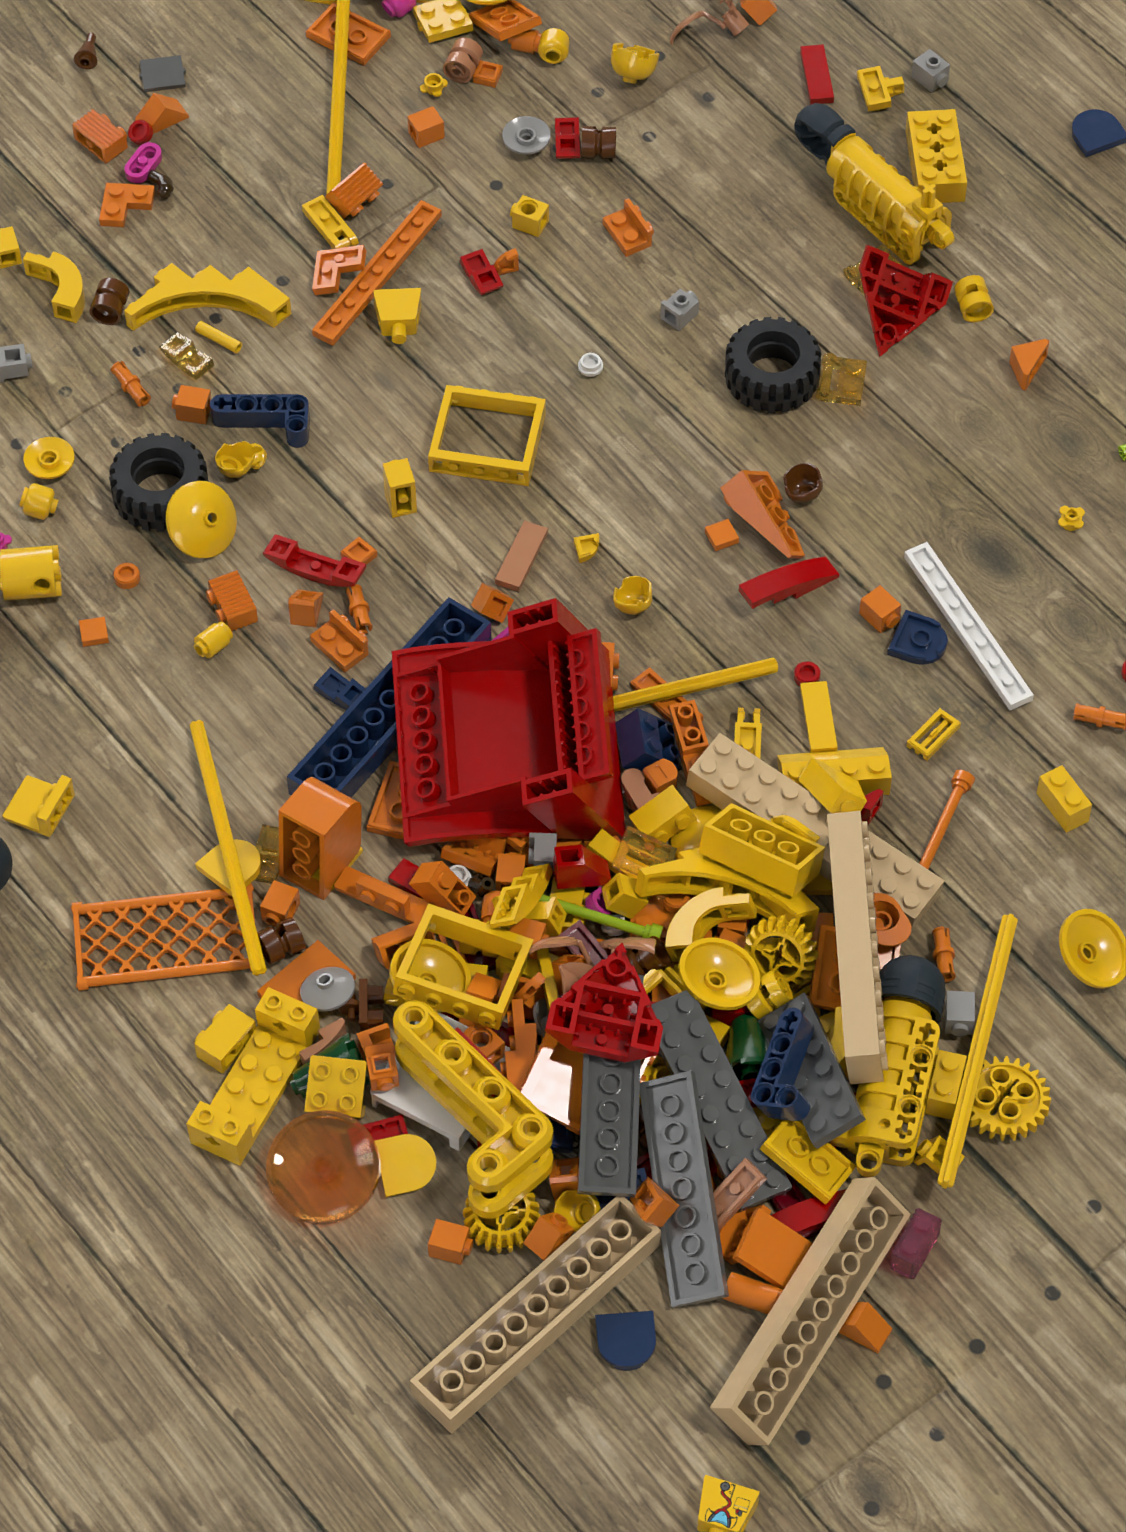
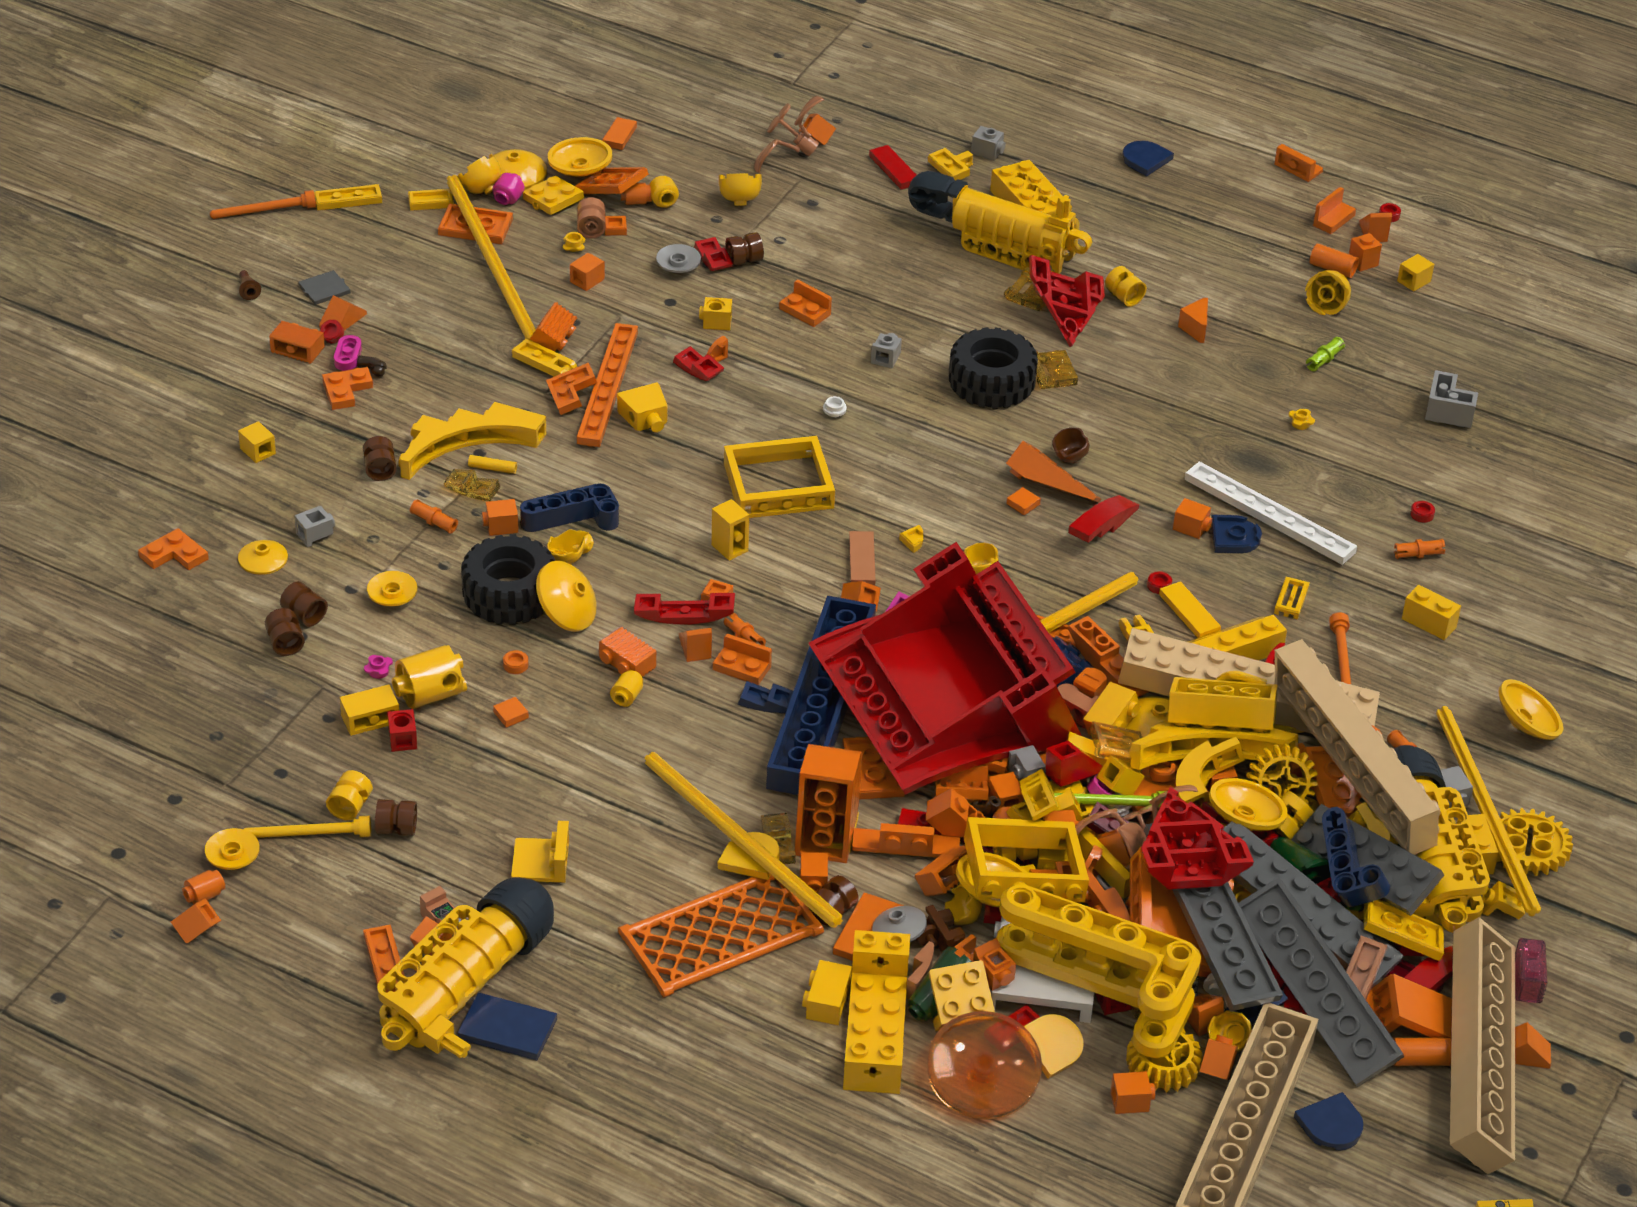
camera: 25 degrees left, 15 degrees down
yellow head [19,483,59,520] -> none
yellow arch [23,251,85,323] -> none
orange slope [630,1177,680,1228] -> none
yellow slope [798,757,867,813] -> none

